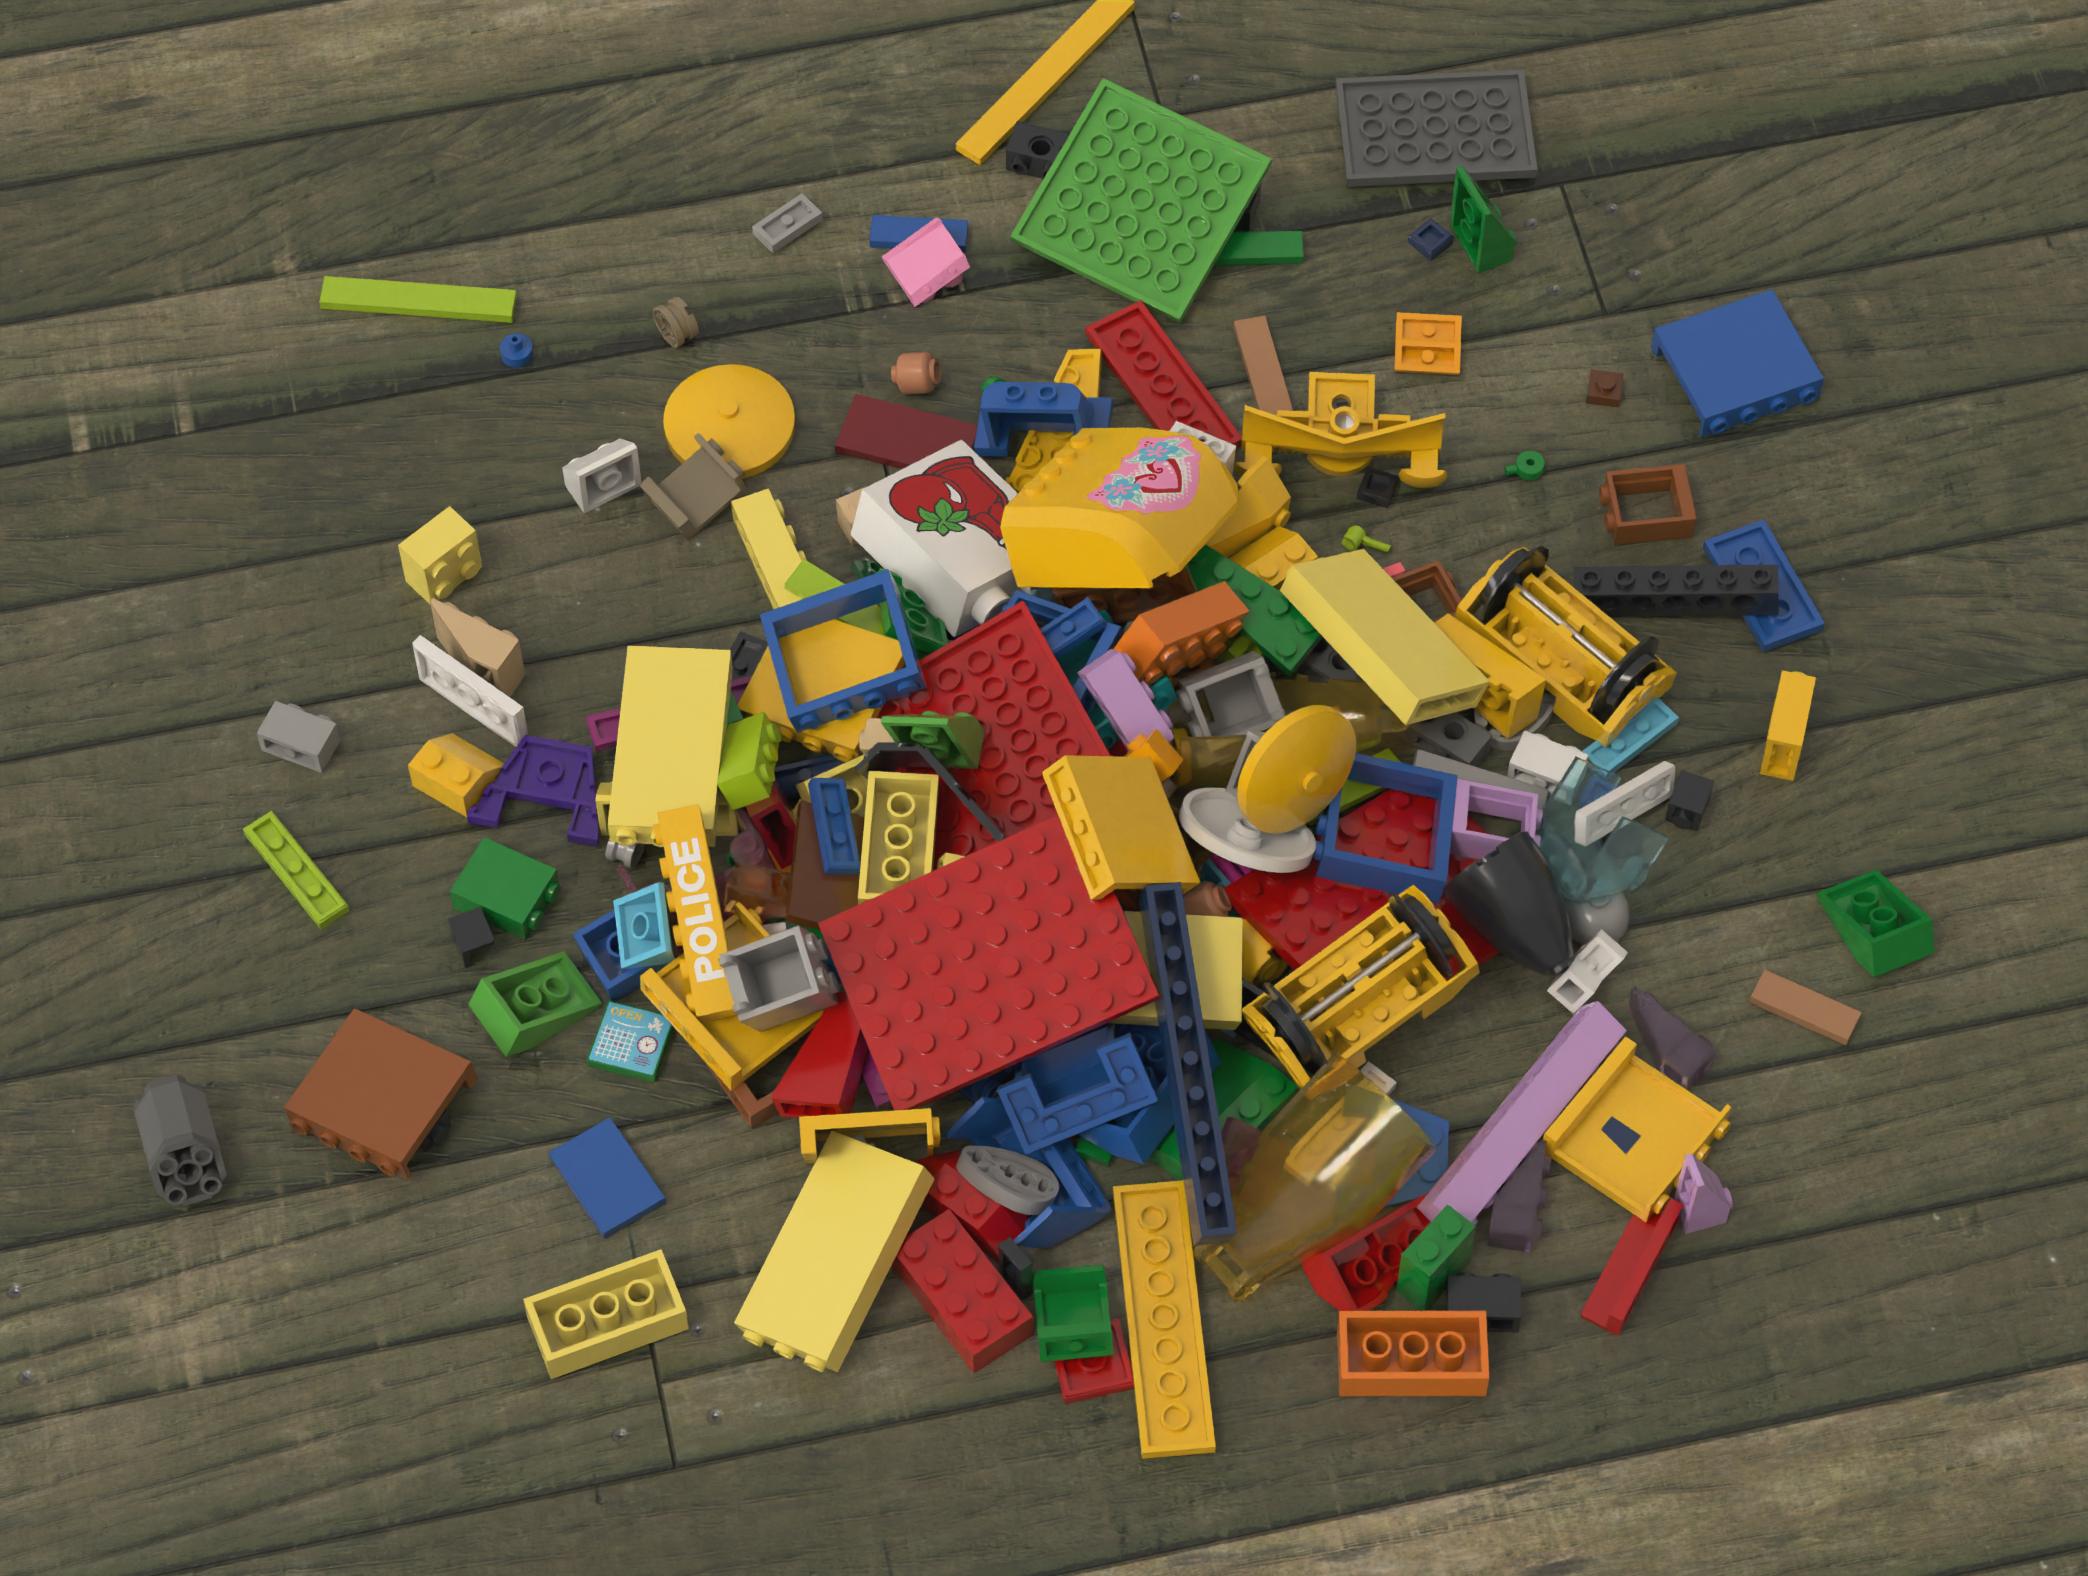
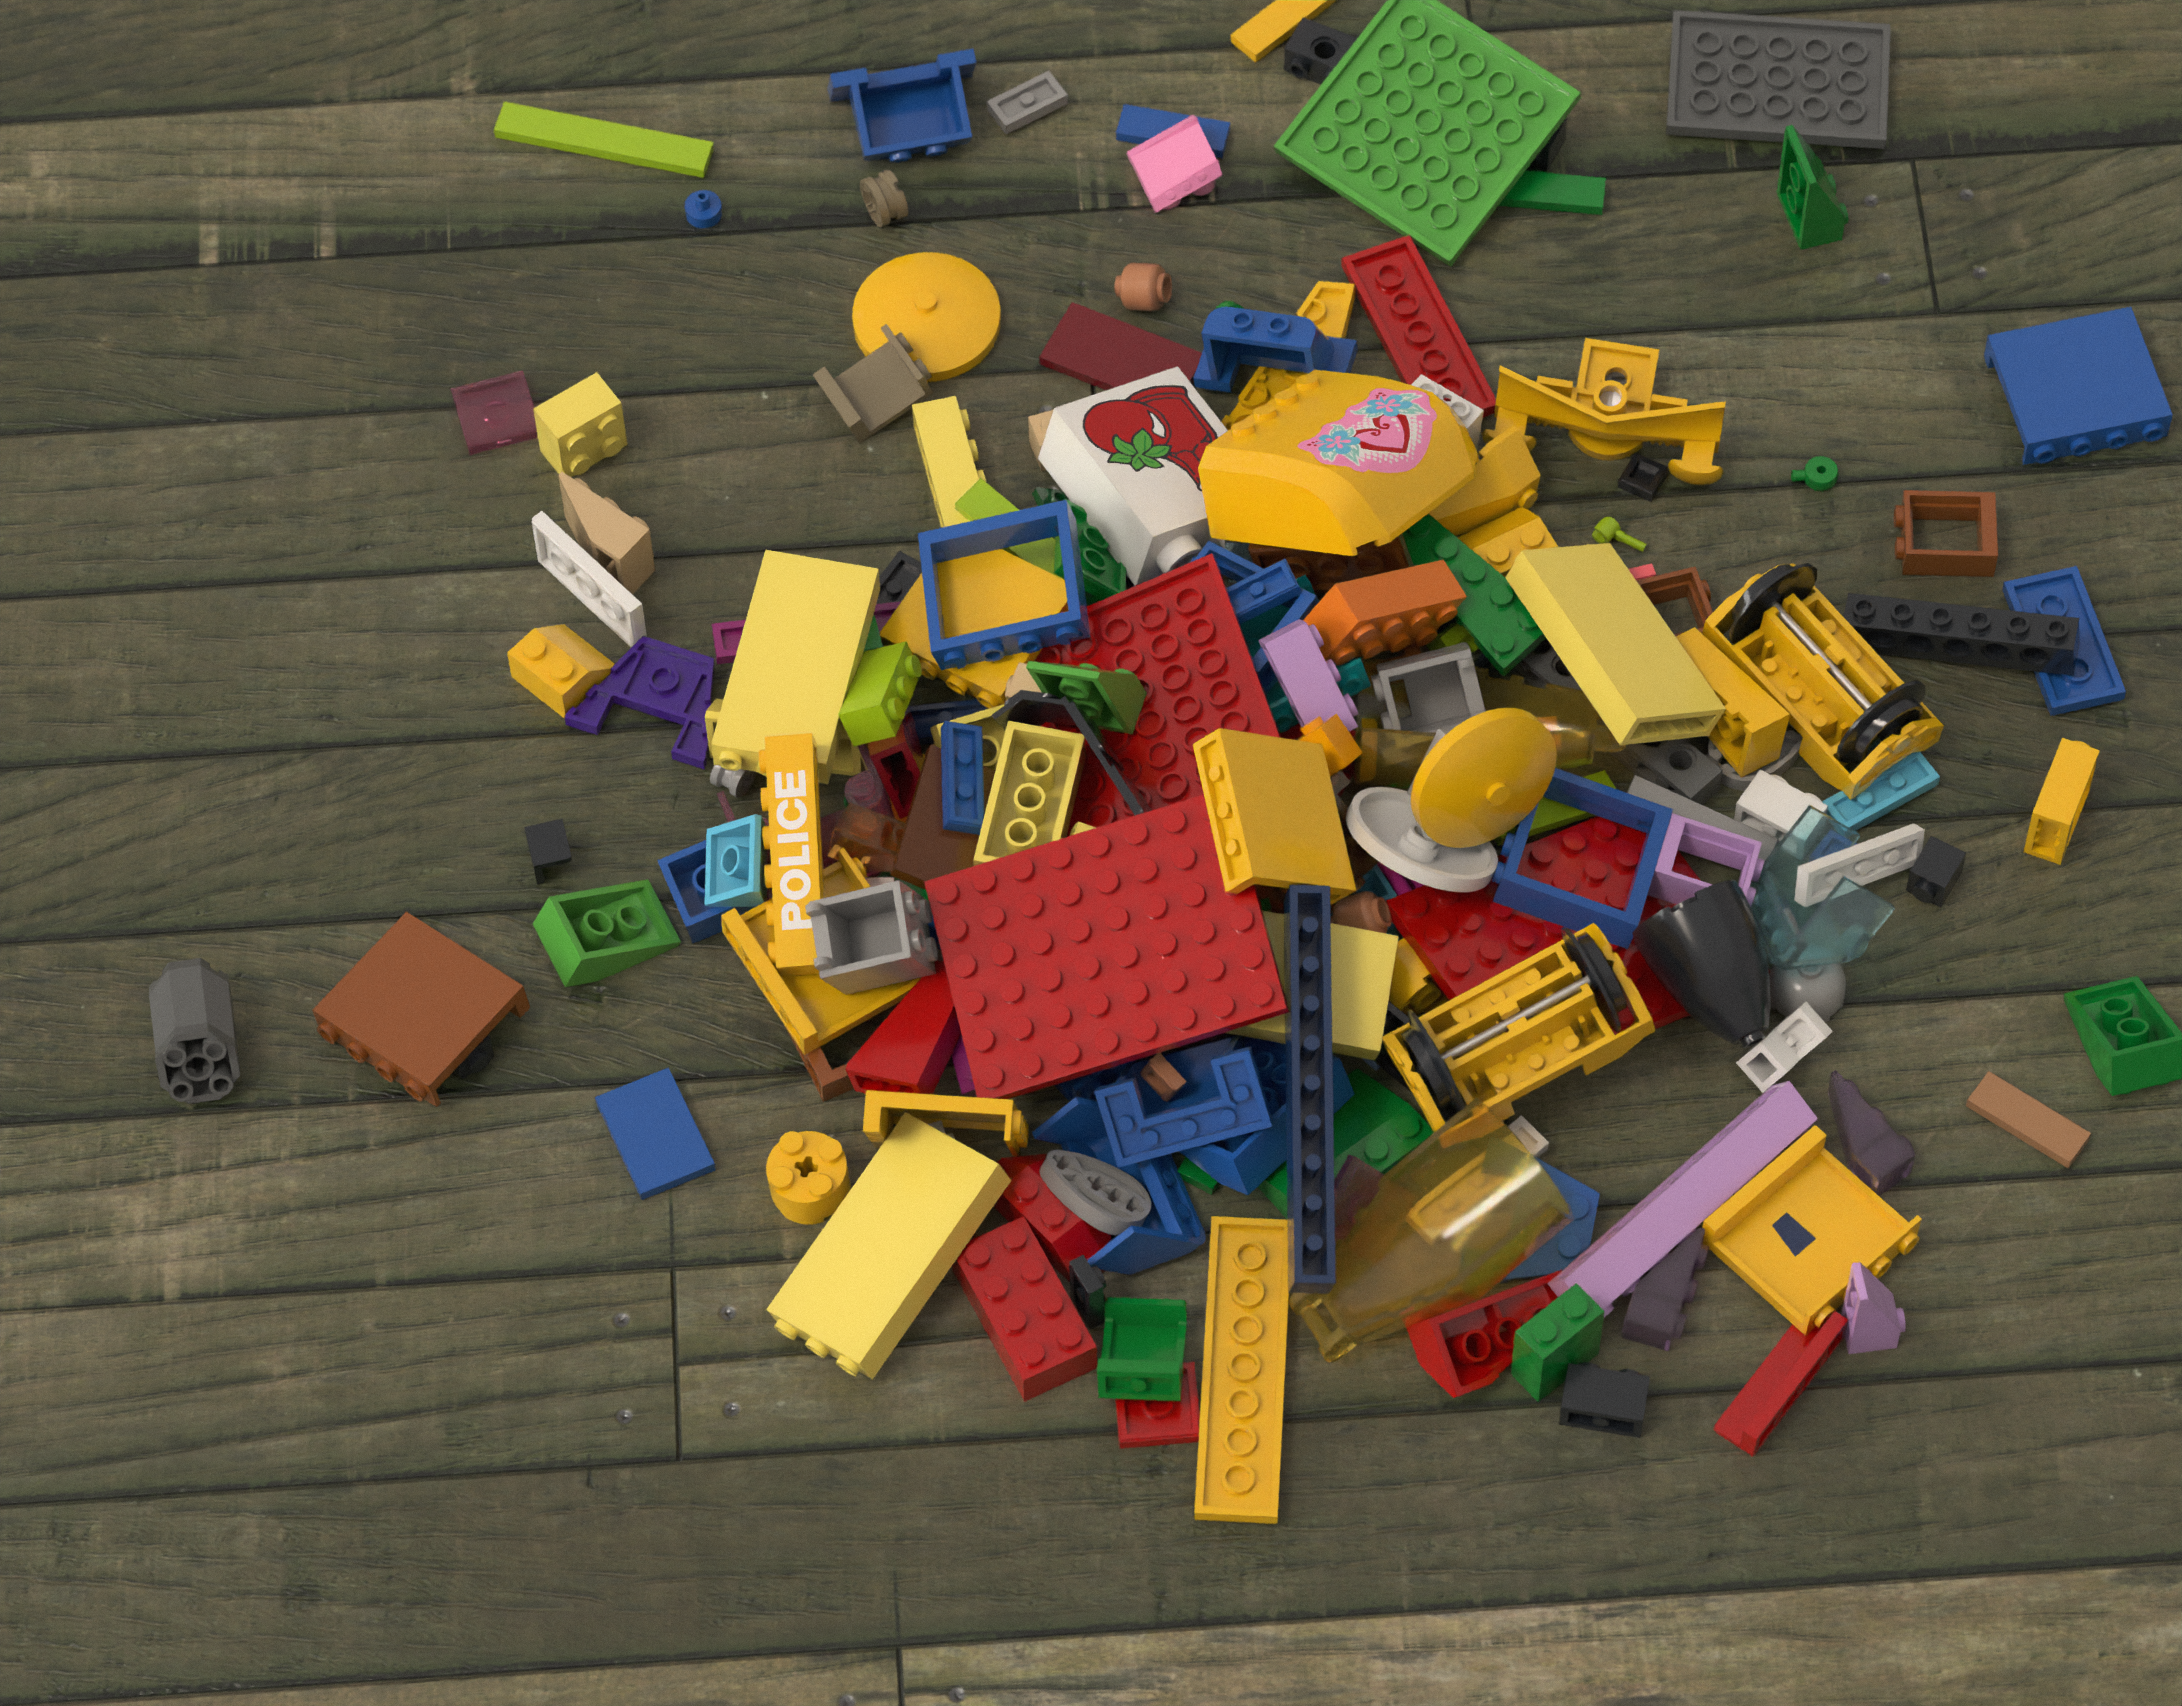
camera: 10 degrees right, 0 degrees up
lime tile [243,811,350,930] -> none
light grey brick [257,701,341,773] -> none
green brick [449,837,561,941] -> none
light yellow brick [523,1249,689,1379] -> none
white slope [562,438,642,513] -> none
medium azure tile [586,1000,674,1083] -> none
medium nougat tile [1233,316,1293,415] -> none
orange brick [1337,1311,1489,1396] -> none
light orange slope [1394,312,1462,375] -> none
dark blue tile [1408,218,1454,261] -> none
reddish brown plate [1586,369,1623,407] -> none
none -> clear pink tile [451,370,538,455]
none -> yellow brick [766,1131,851,1225]
none -> blue windscreen [828,49,976,163]
none -> nougat tile [1140,1053,1186,1102]

